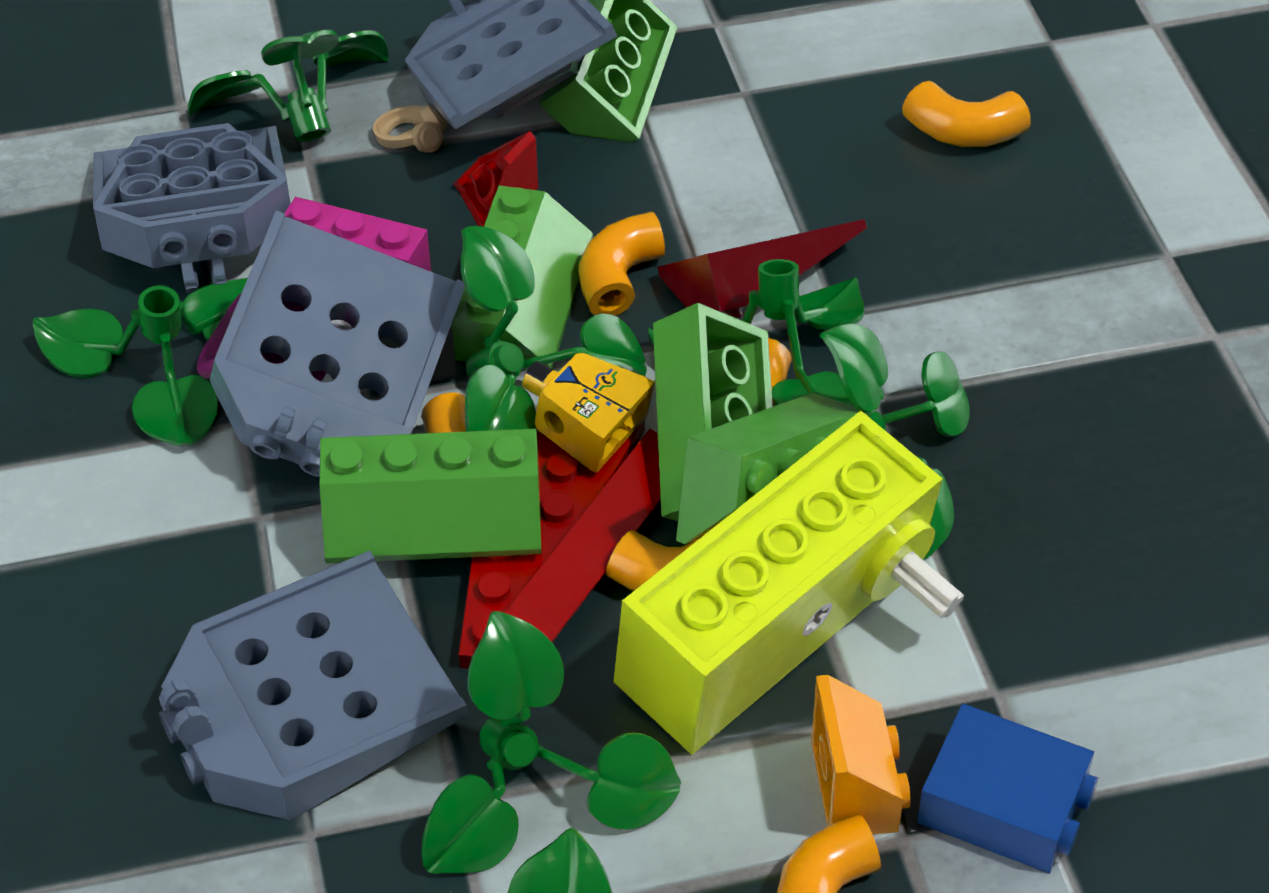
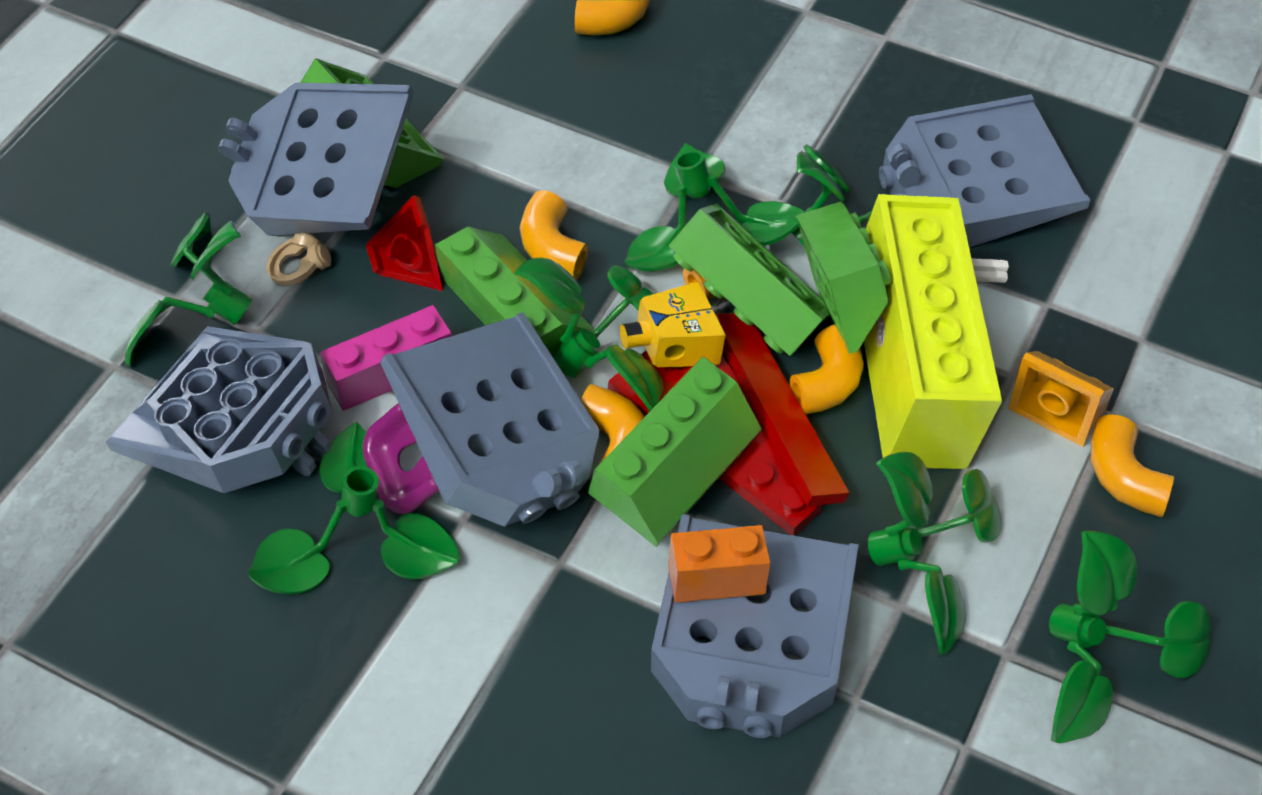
camera: 50 degrees left, 5 degrees up
dark red wedge [657,219,867,318] -> none
blue brick [917,703,1099,874] -> none
none -> orange brick [668,525,770,603]
none -> sand blue hinge [879,94,1090,248]

